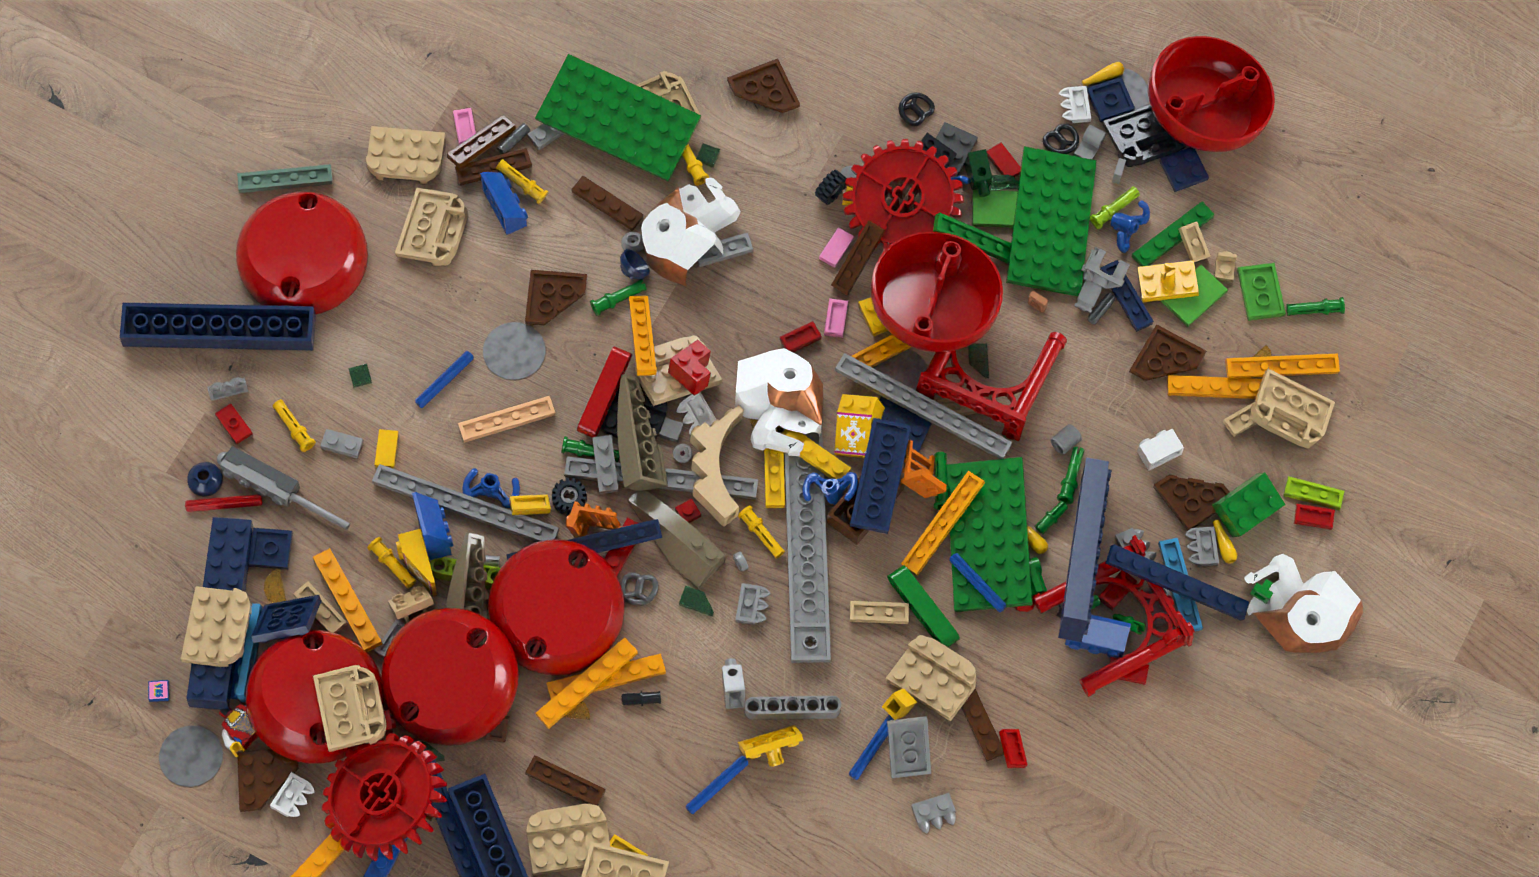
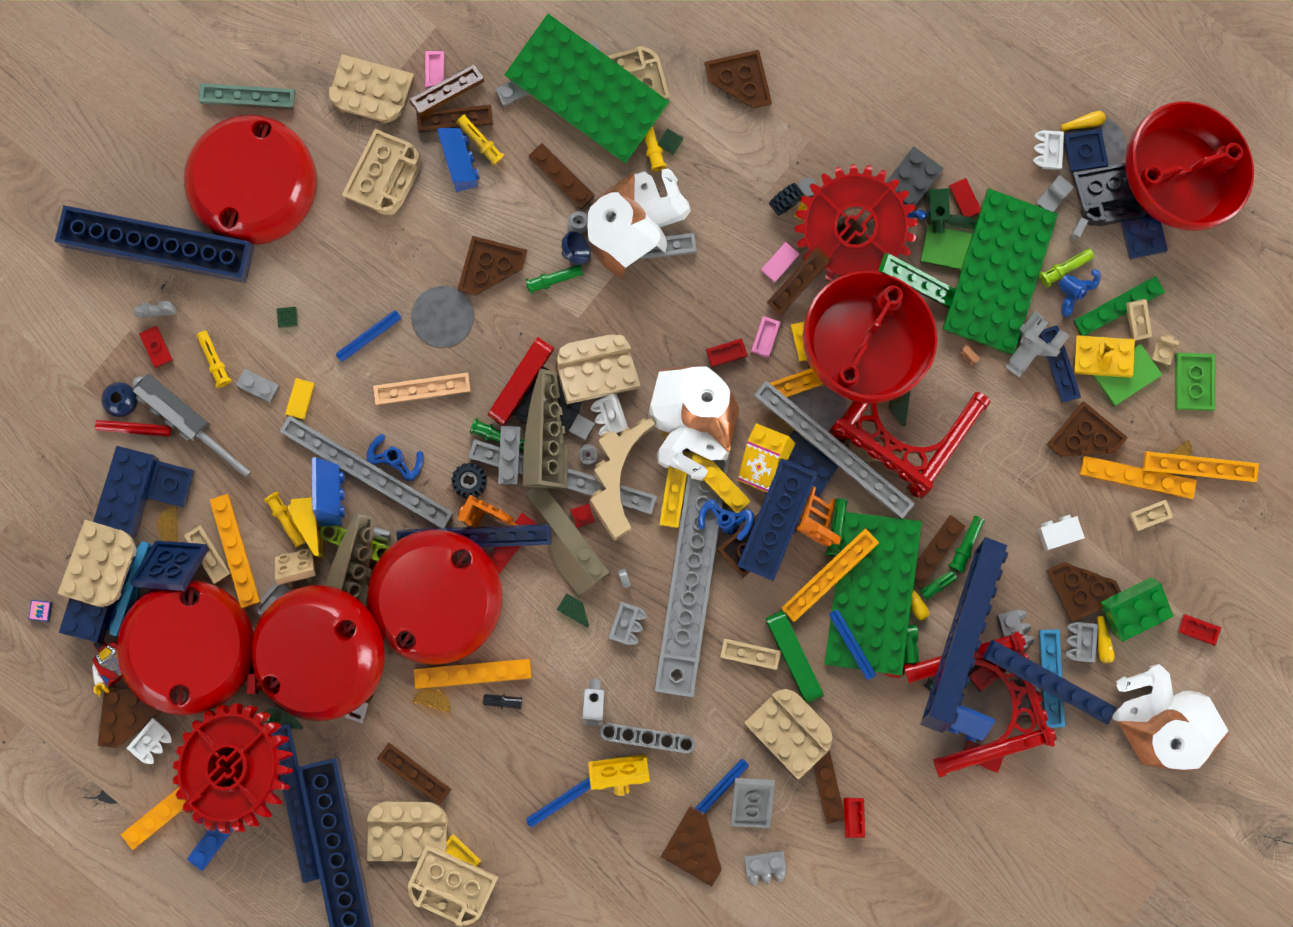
camera: 10 degrees right, 15 degrees up
flat silver sticker [159,726,223,787] -> none
tan plate [313,665,386,752] -> none
dark grey piece [497,123,531,154] -> none
yellow tile [509,494,551,515] -> none
light orange plate [536,637,638,729] -> none
dark grey piece [620,572,659,606] -> none
light orange plate [629,296,656,376] -> none
red brick [668,339,711,396] -> none
yellow pin [738,505,785,559] -> none
yellow brick [882,688,917,720] -> none
black piece [898,92,935,126] -> none
black bracket [921,132,957,168] -> none
black piece [1042,123,1079,154] -> none
light grey piece [1051,424,1082,455] -> none
dark grey axle [1087,292,1116,325] -> none
green axle [1113,613,1146,635] -> none
green tile [1250,579,1273,604] -> none
tan plate [1251,369,1335,449] -> none
lime tile [1283,476,1344,511] -> none
green pin [1286,297,1345,316] -> none
none -> reddish brown plate [661,805,722,887]
none -> reddish brown plate [914,515,966,588]

